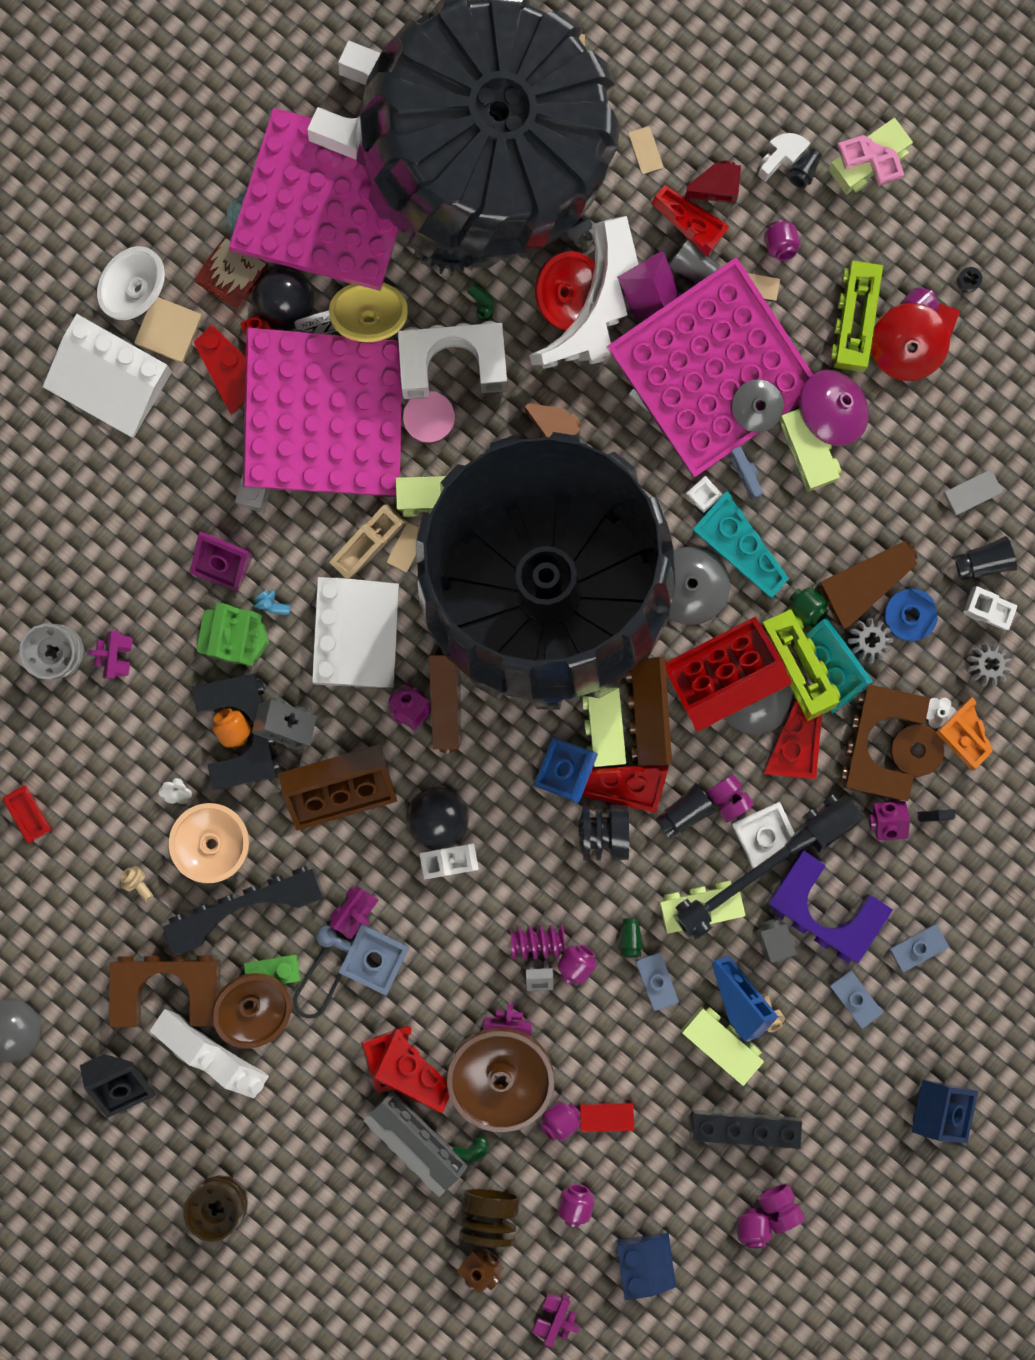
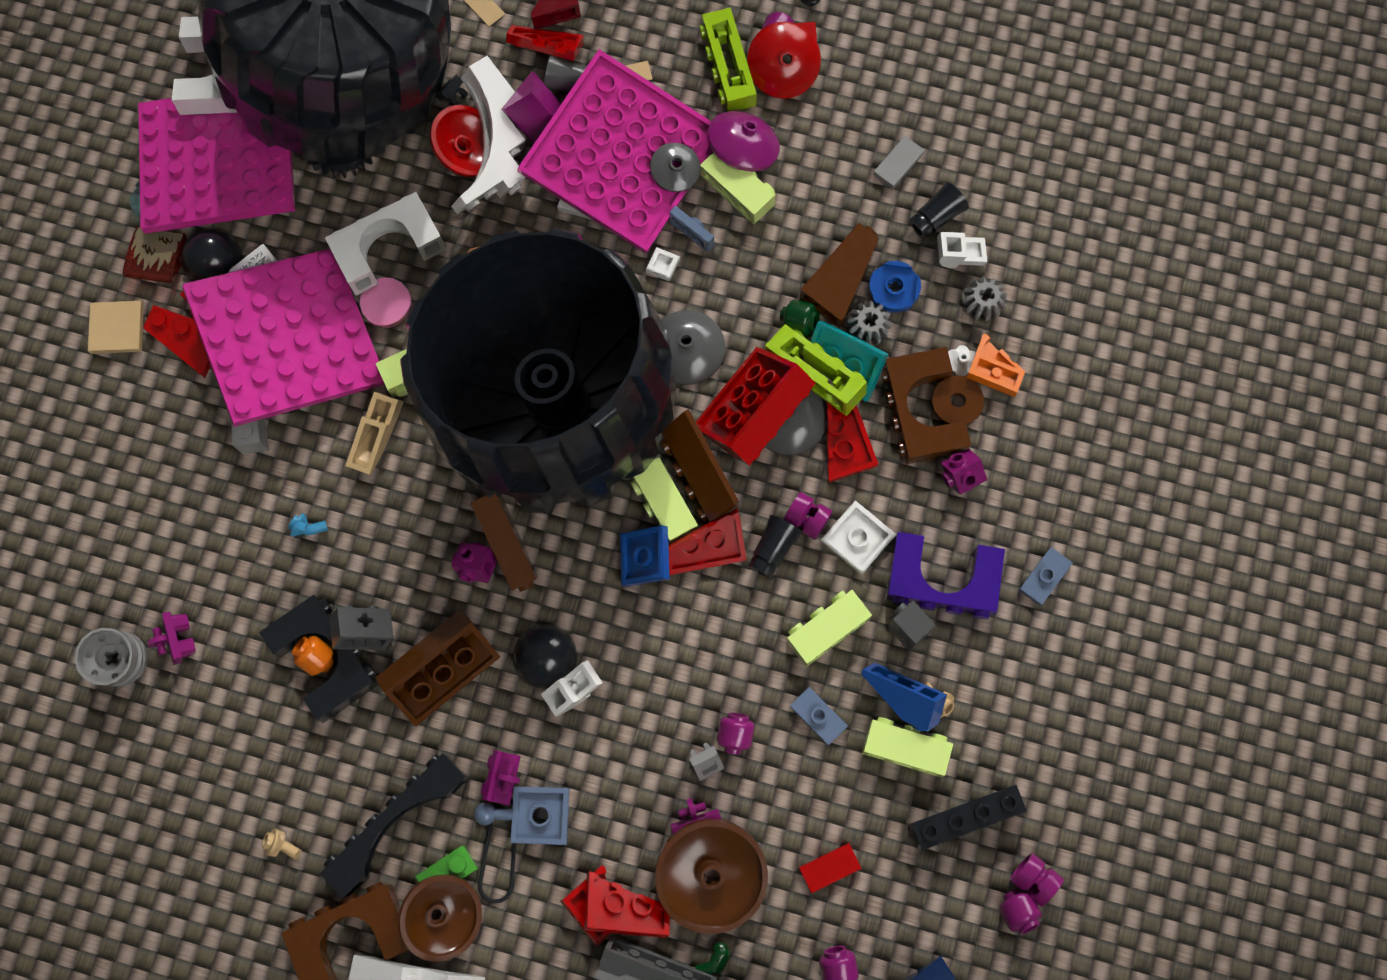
camera: 20 degrees left, 10 degrees down
red tile [2,785,52,844] -> none
white slope [43,314,172,438] -> none
white dish [97,246,165,320] -> none
white plant [158,778,192,804] -> none
light nougat dish [169,803,249,883] -> none
magenta slope [189,531,254,593] -> none
bright green piece [197,603,269,666] -> none
white slope [312,577,399,688] -> none
light yellow dish [329,283,408,342] -> none
tan sticker [387,522,419,572] -> none
dark green arm [467,283,494,320] -> none
magenta piece [511,925,565,960] -> none
magenta head [540,1101,581,1142] -> none
black wheel [578,805,630,861] -> none
dark green cone [617,918,644,958] -> none
black bar [674,793,865,940] -> none
teal wing [692,491,789,599] -> none
magenta head [764,220,801,261] -> none
sand blue plate [829,970,883,1029] -> none
dark blue slope [912,1080,978,1144] -> none
black tile [917,809,956,822] -> none

